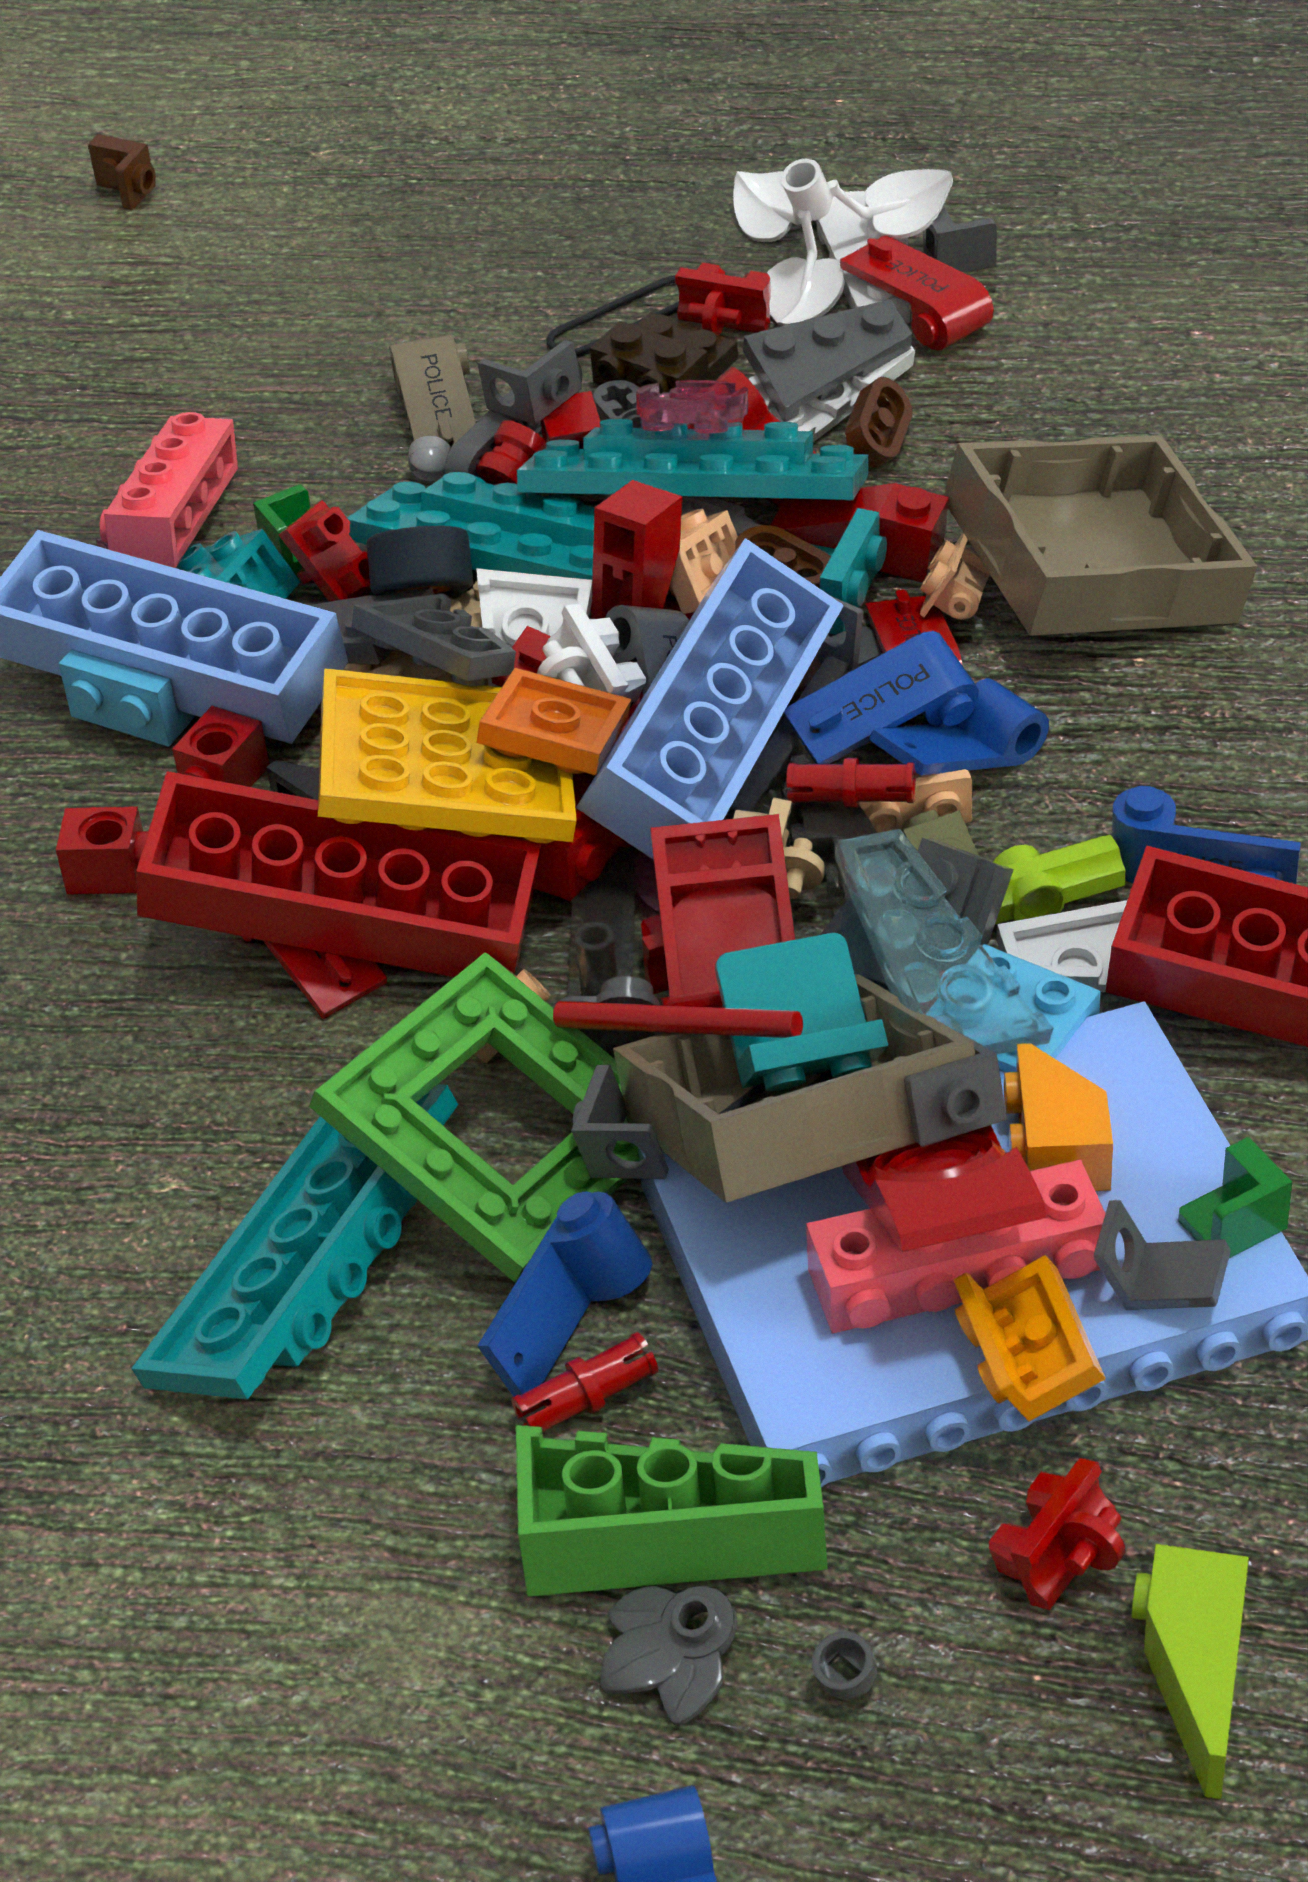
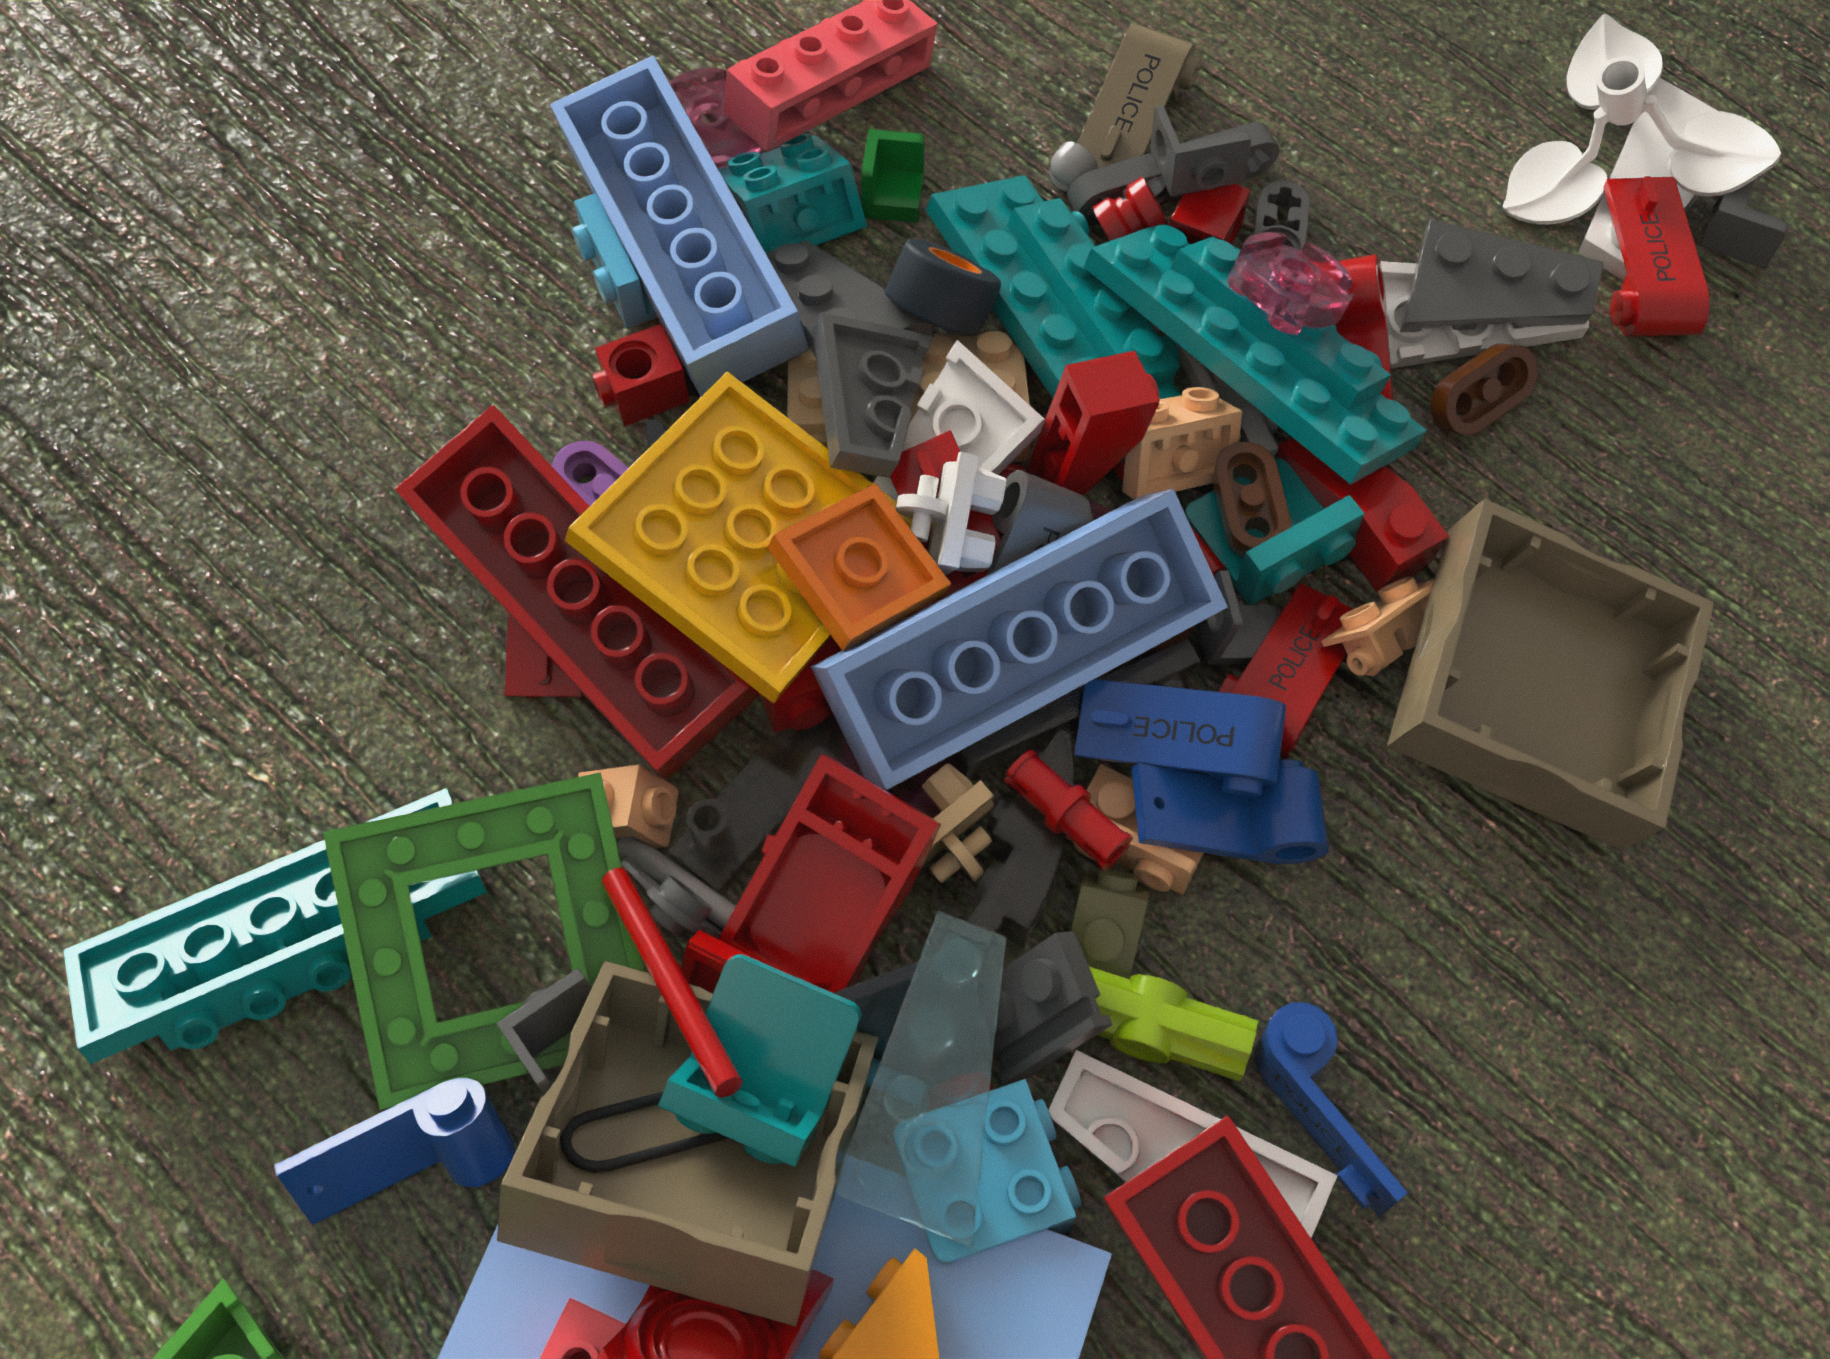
camera: 35 degrees right, 20 degrees up
red brick [56,806,148,894] -> none
red hips [278,499,372,602] -> none
red pin [511,1332,659,1432] -> none
black piece [547,275,679,356] -> none
dark brown plate [590,312,738,413] -> none
red hips [675,262,771,335] -> none
dark grey bracket [904,1033,1007,1146] -> none

